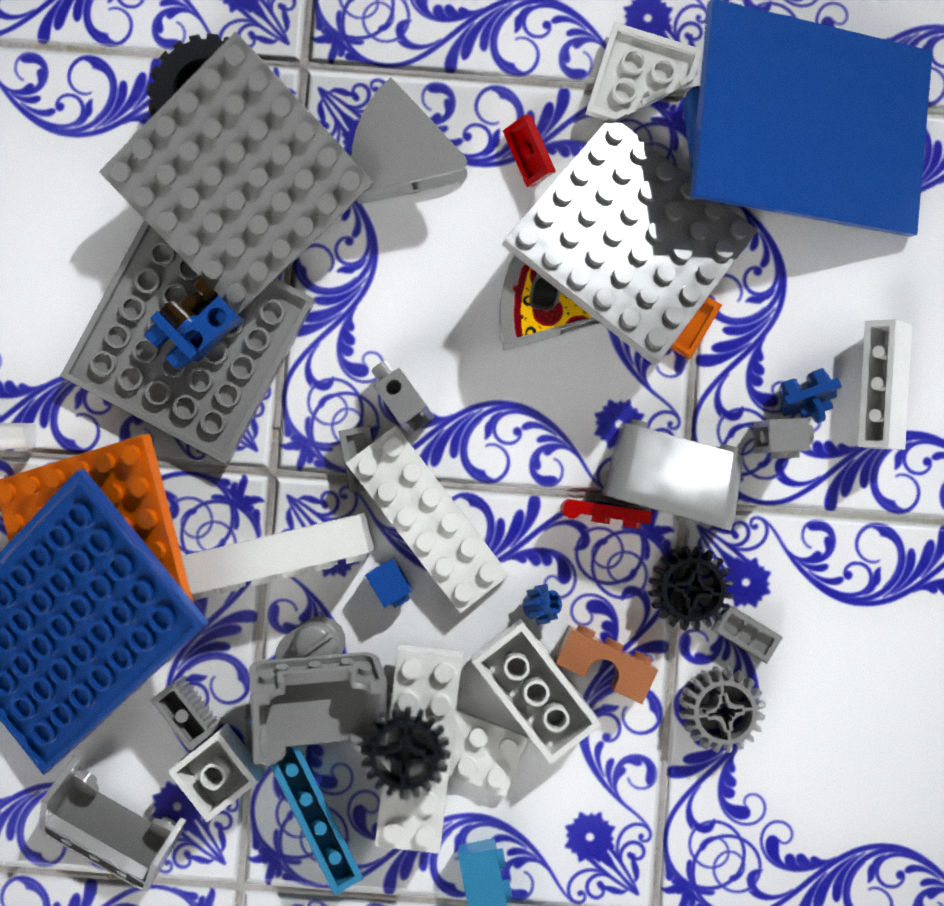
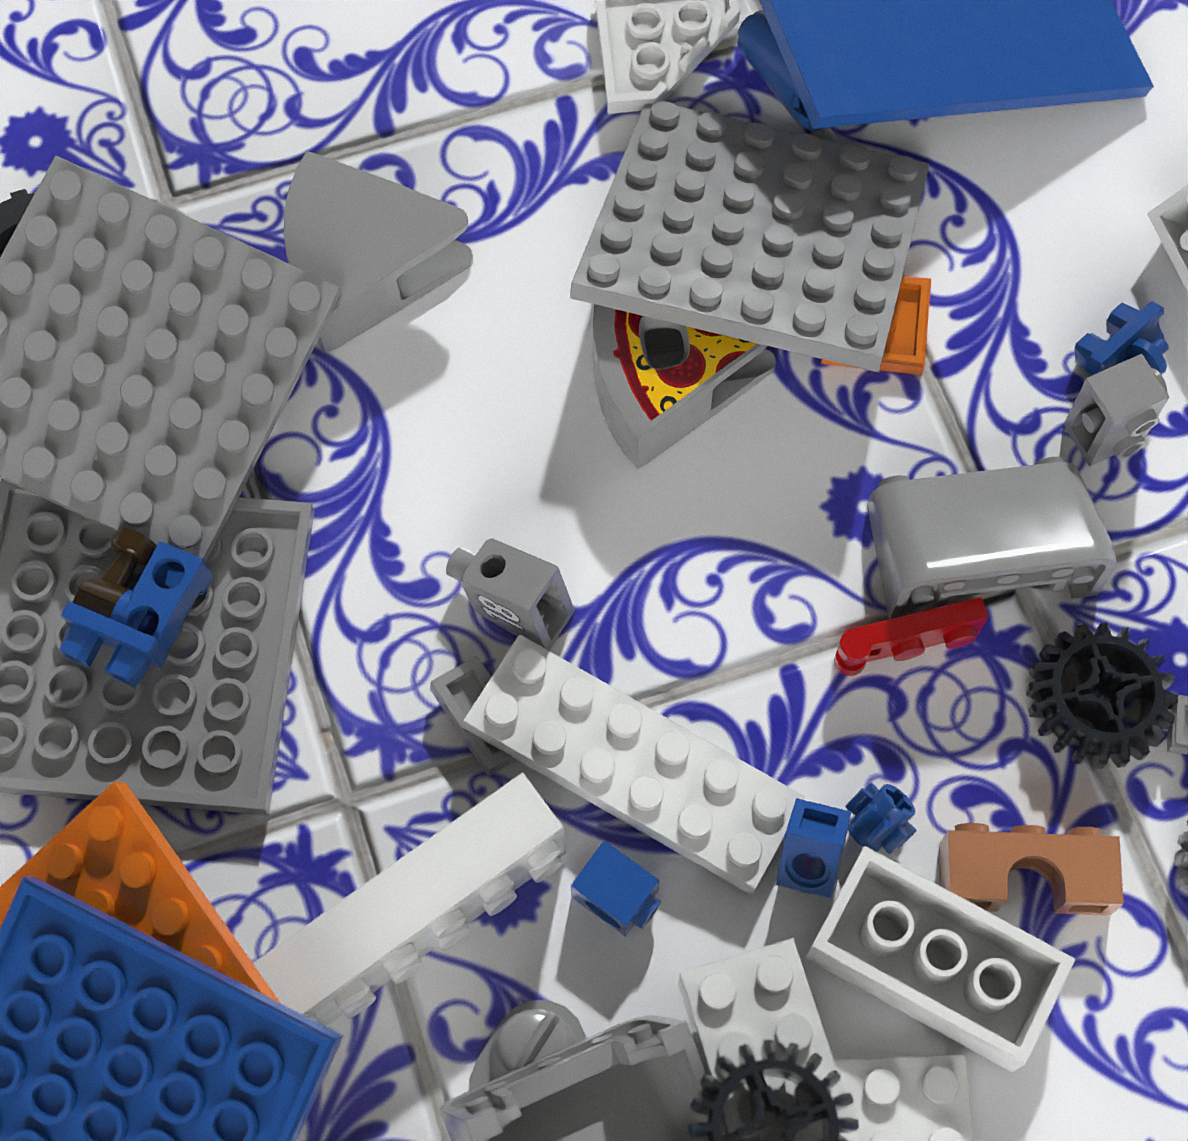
camera: 20 degrees left, 20 degrees down
red plate [503,115,556,187] -> none
none -> blue brick [776,798,851,899]

